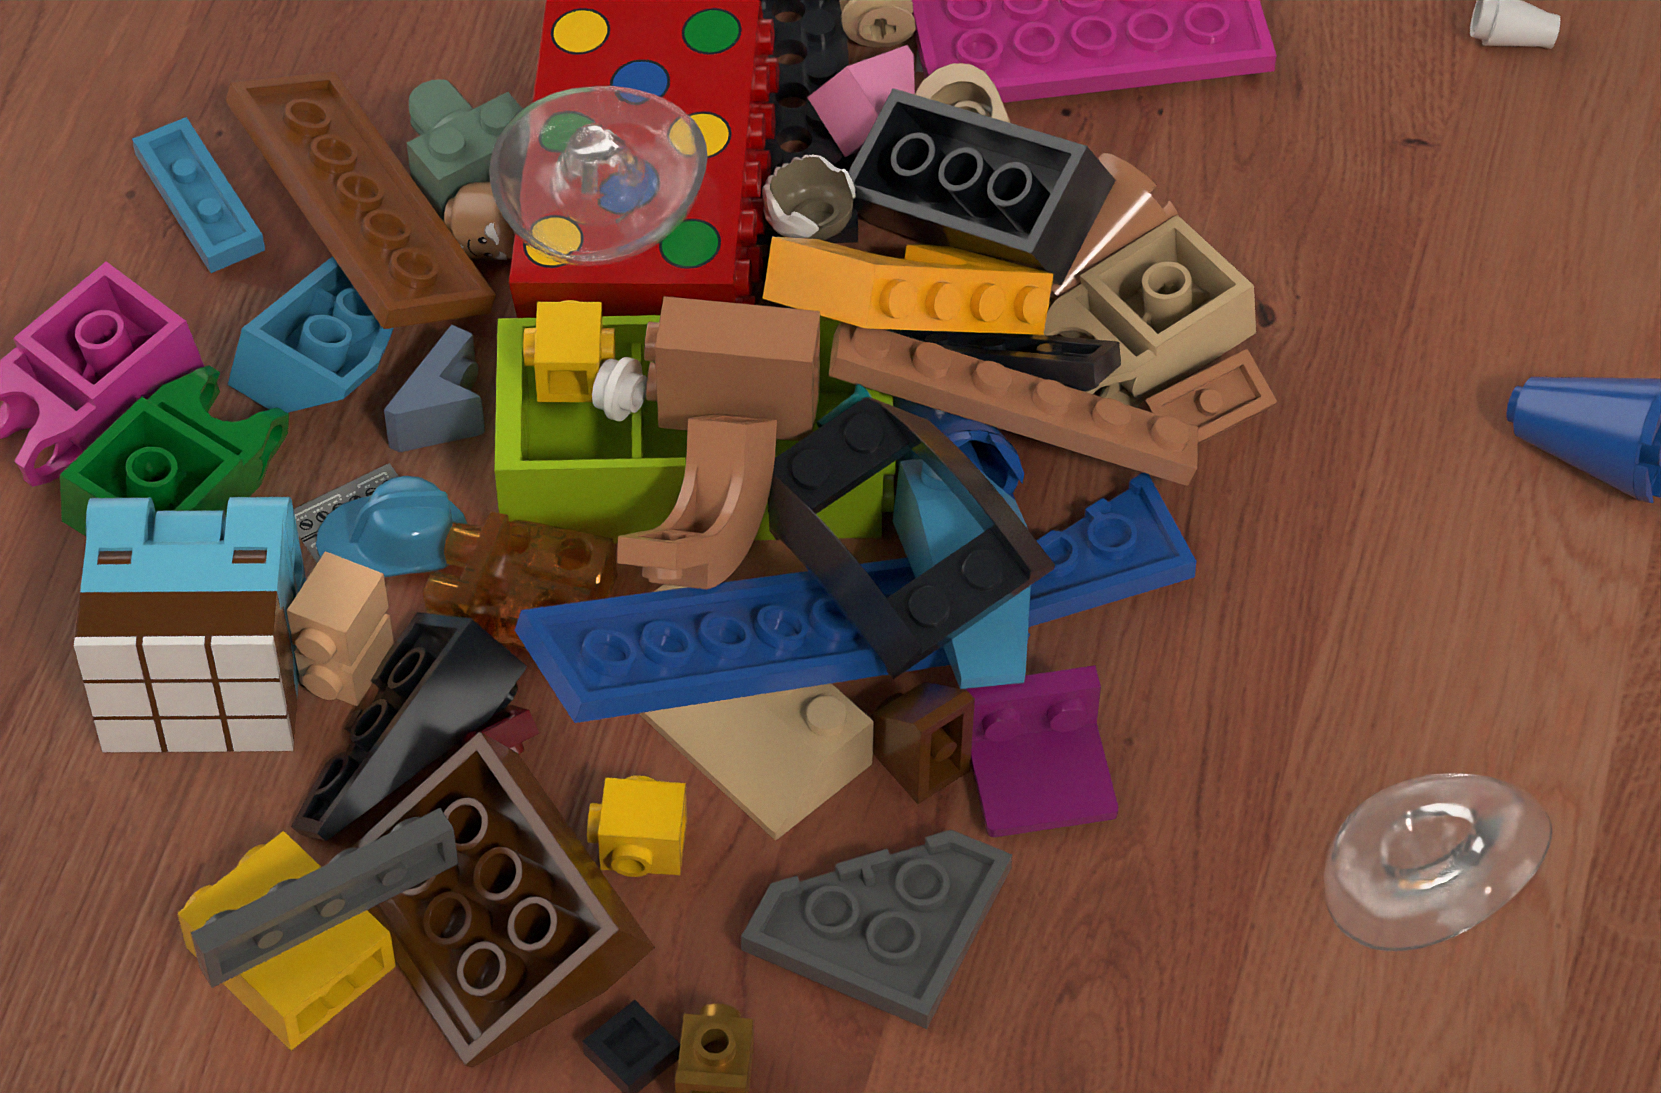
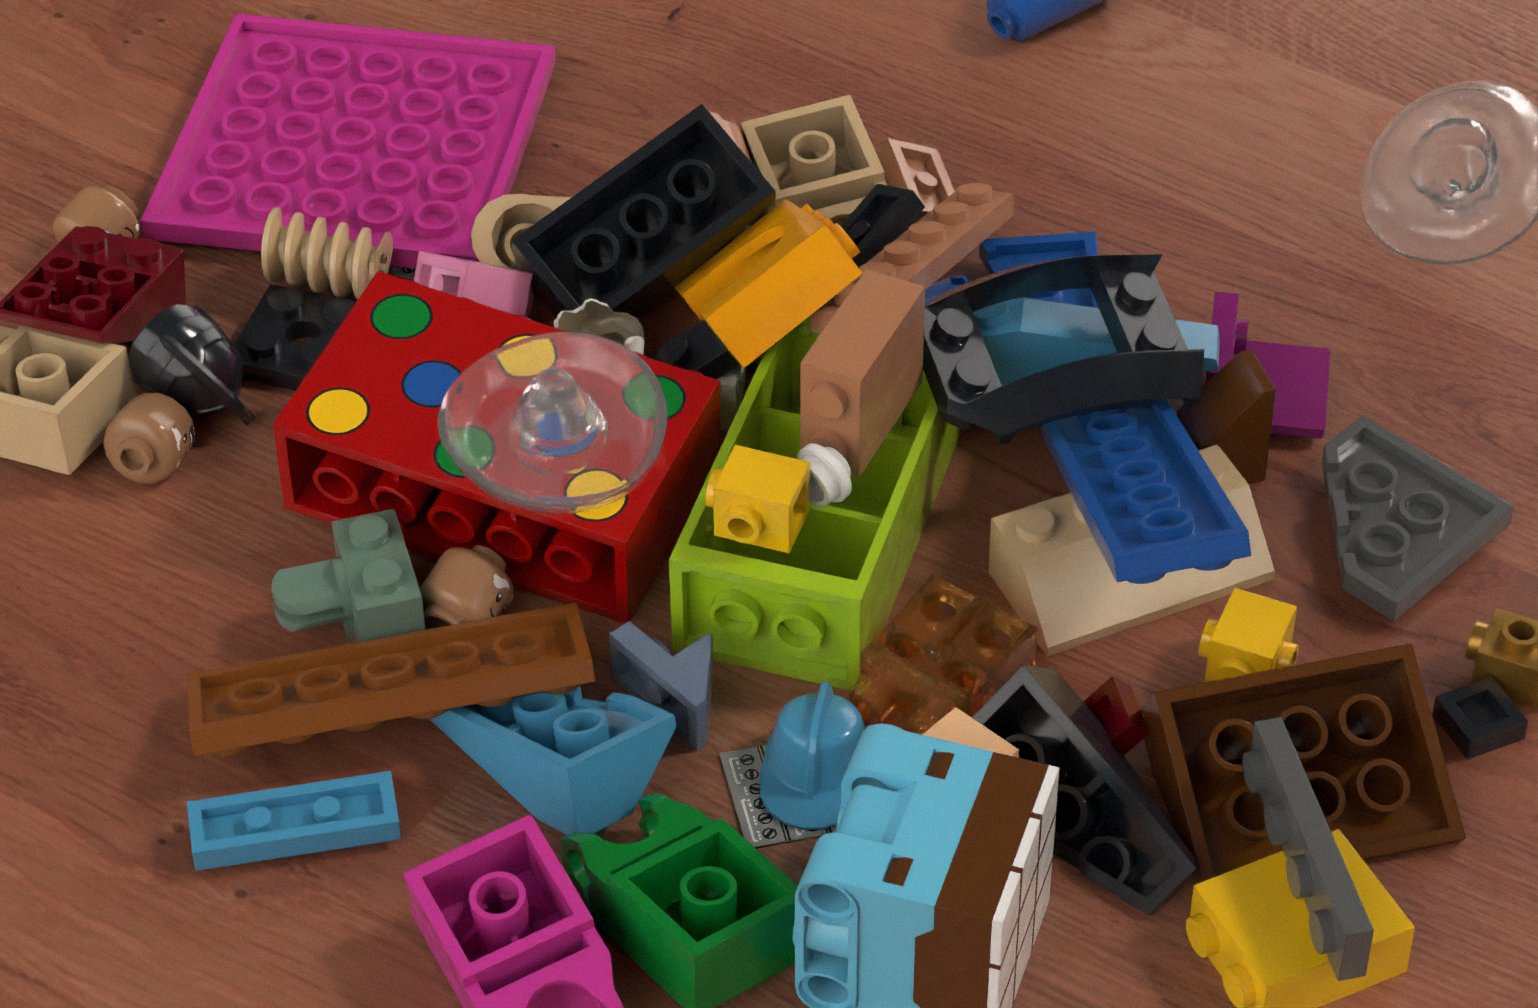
camera: 70 degrees left, 10 degrees down
nougat arch [617,414,777,590] -> none

